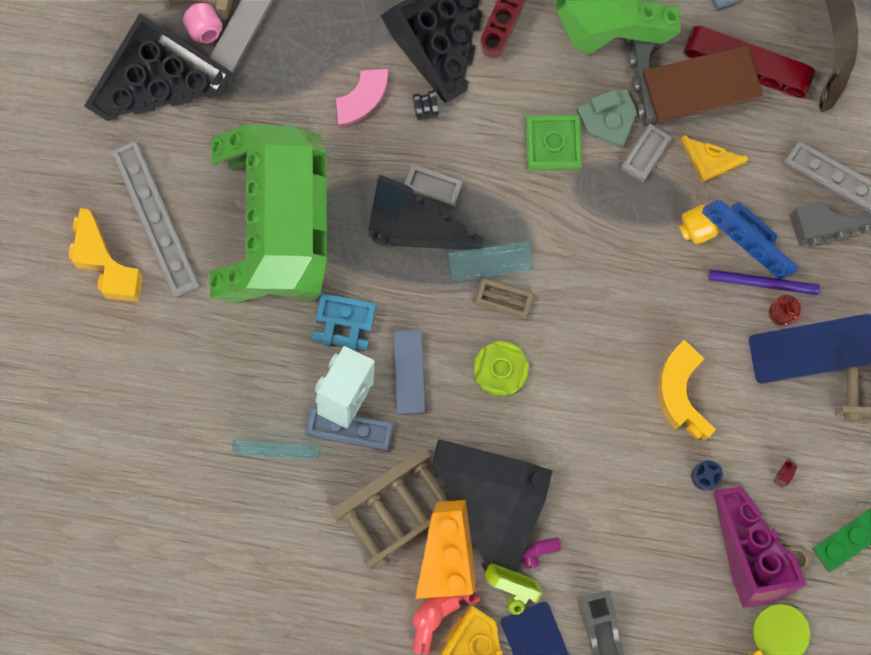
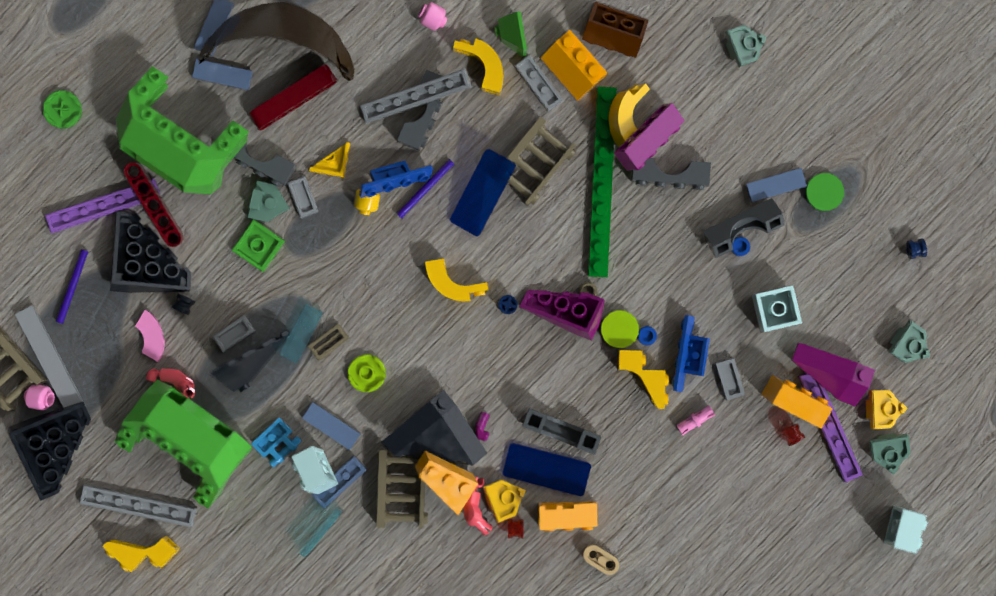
camera: 50 degrees left, 10 degrees up
lime piece [484,563,543,615] -> none
reddish brown tile [642,46,763,123] -> none
clear red wheel [769,295,801,326] -> none
dark red tile [773,459,797,488] -> none
none -> coral arm [146,368,195,399]

